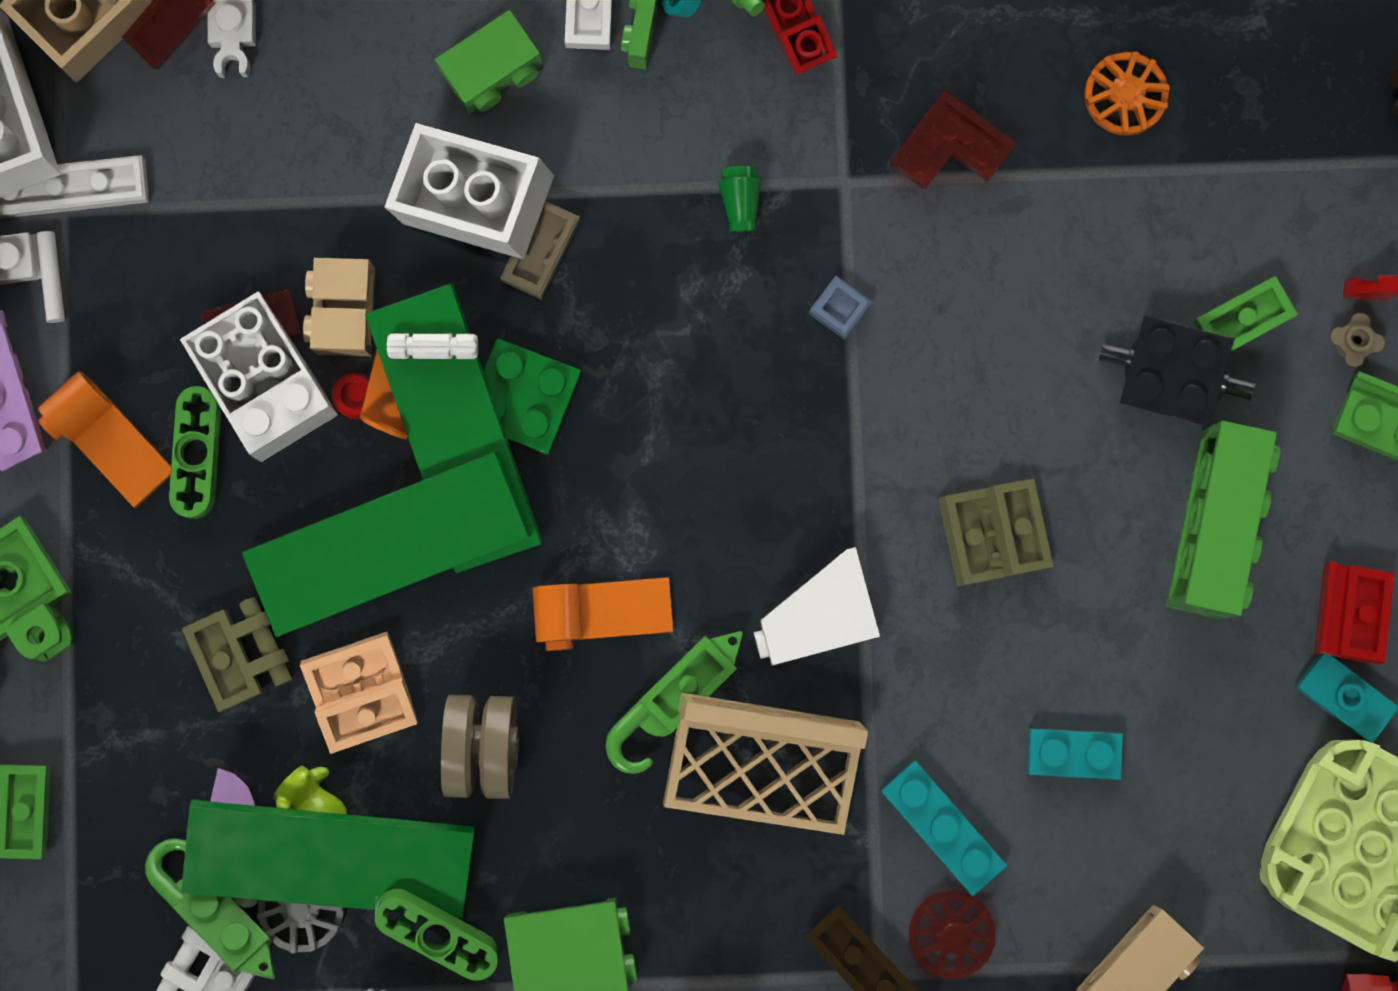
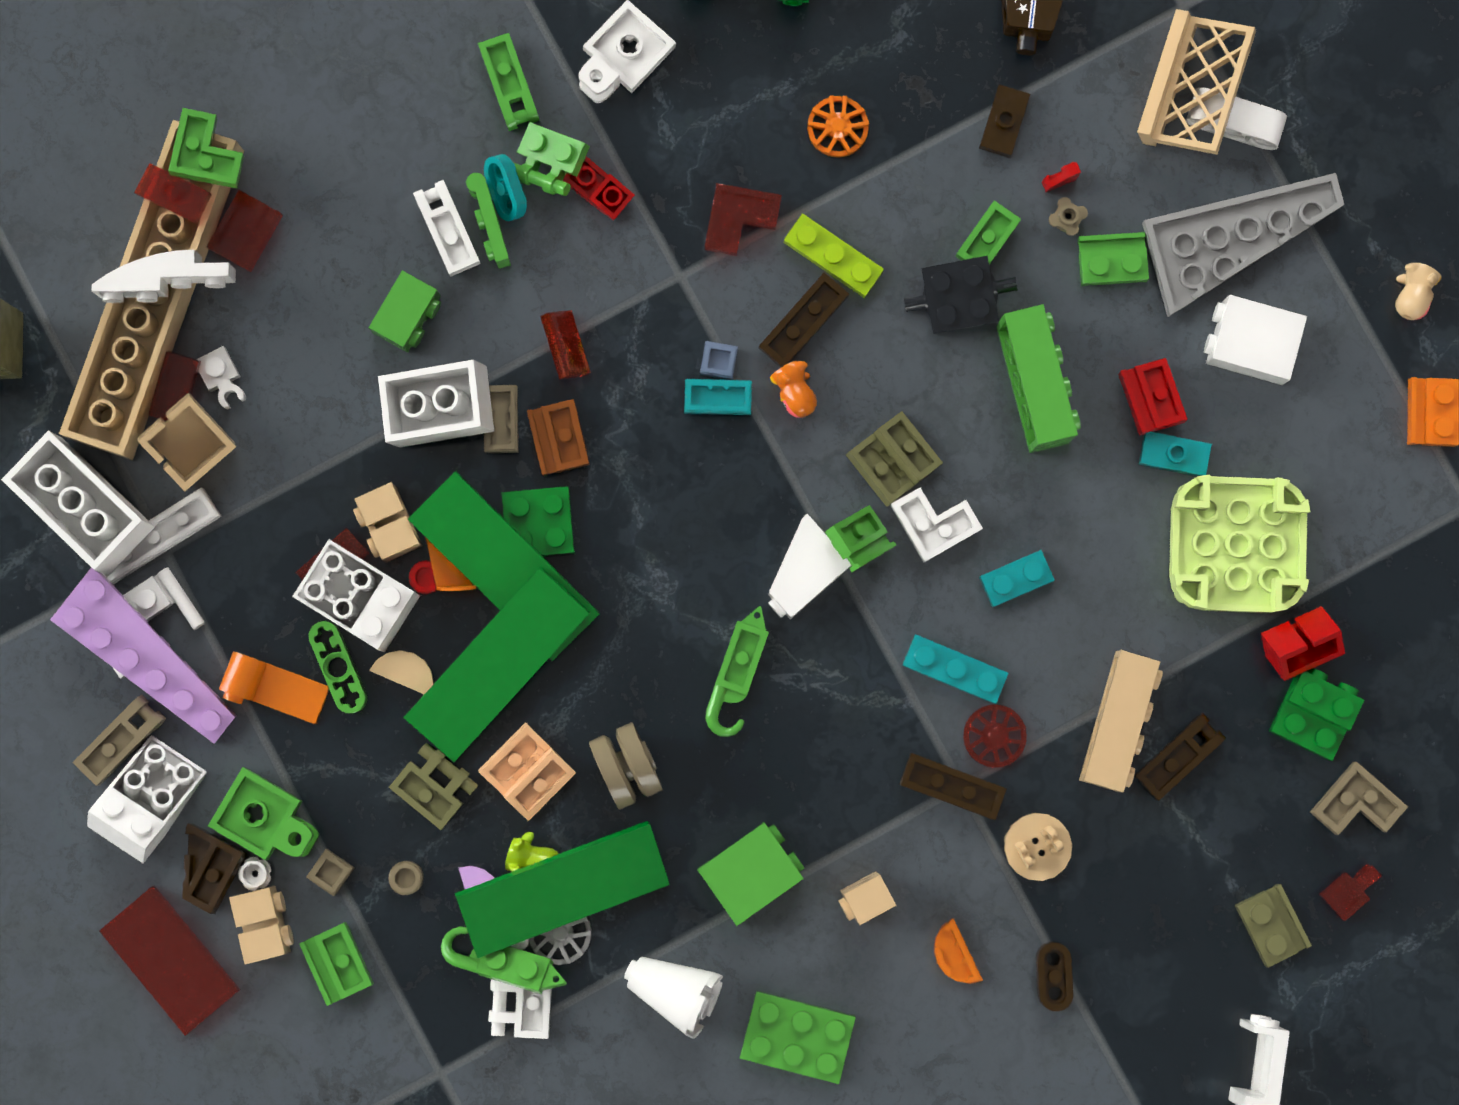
camera: 30 degrees left, 0 degrees up
bright green beam [375,889,498,981] -> none
white axle [387,334,478,359] -> none
orange door [532,577,673,651] -> none
tan fence [663,693,868,835] -> none
green cone [717,166,762,232] -> none
none -> tan piece [138,393,236,491]
none -> dark tan tile [306,849,355,896]
none -> tan tile [369,650,434,694]
none -> dark tan tile [388,861,424,895]
none -> dark orange plate [527,399,590,476]
none -> clear red plate [540,310,591,380]
none -> teal plate [684,379,752,415]
none -> dark brown plate [758,272,849,367]
none -> orange animal [770,361,817,418]
none -> lime plate [783,213,884,298]
none -> bright green plate [825,505,896,572]
none -> white plate [891,488,983,562]
none -> dark brown plate [979,84,1030,158]

